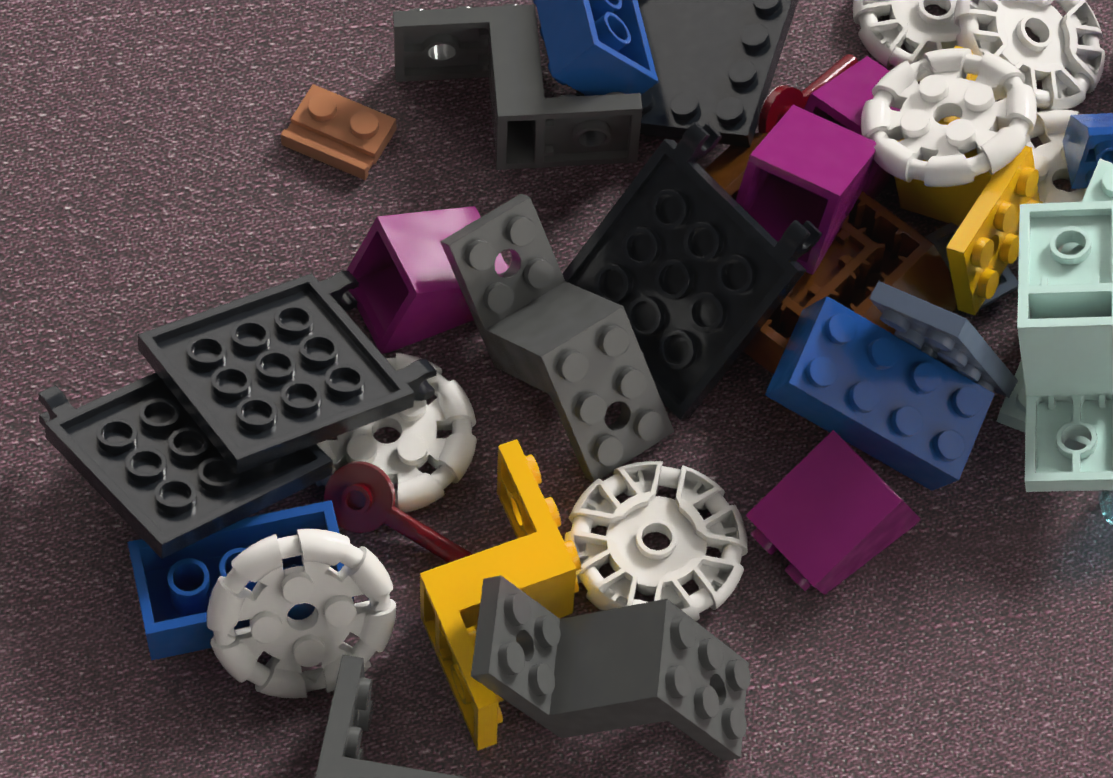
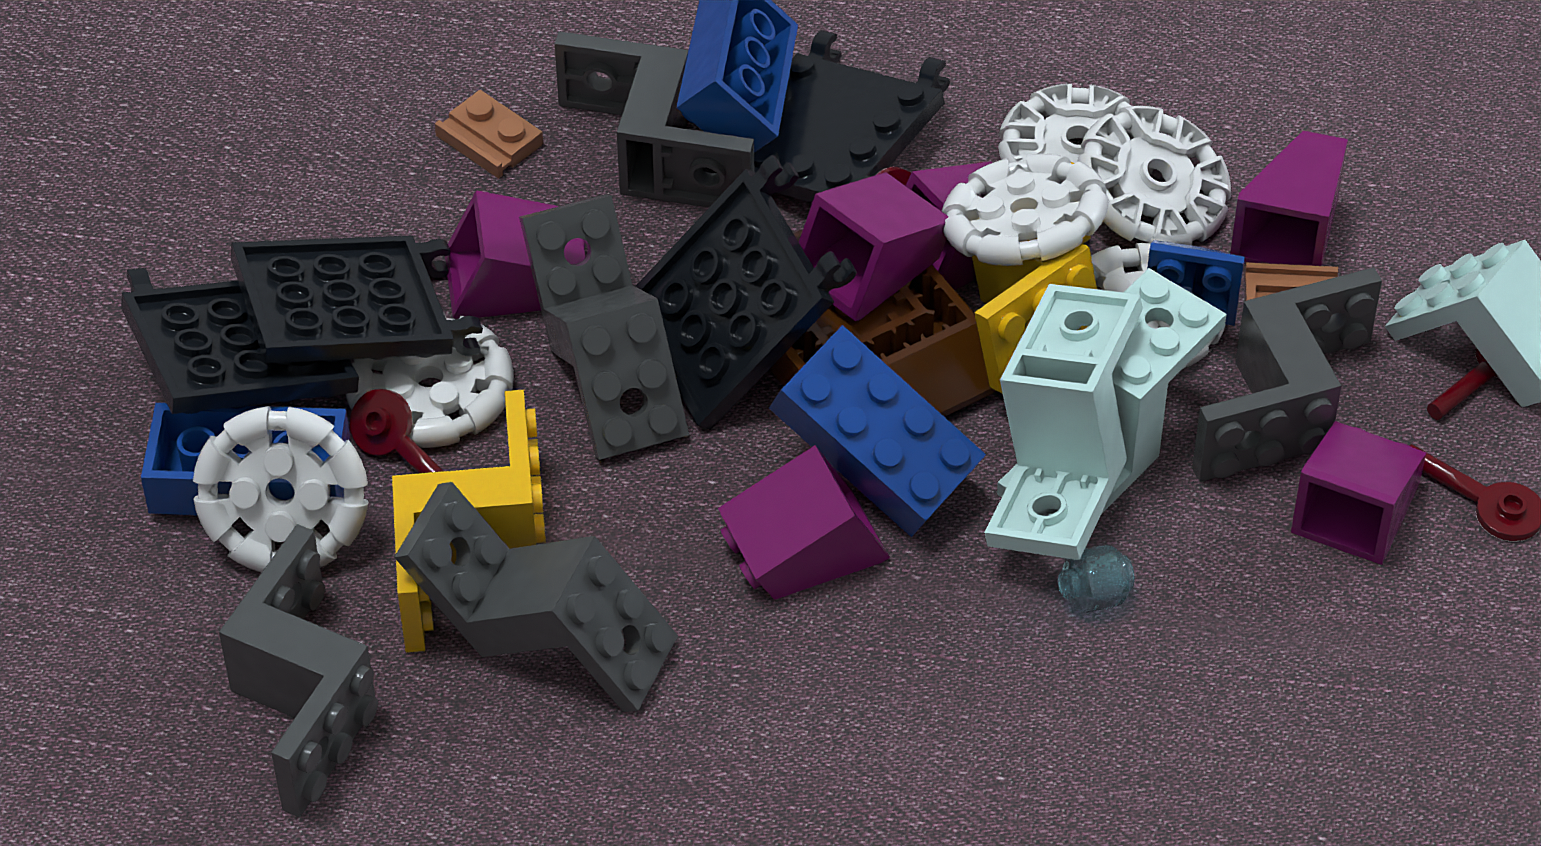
camera: 20 degrees right, 10 degrees down
white plate [565,461,748,621] -> none
sand blue plate [869,281,1018,398] -> none

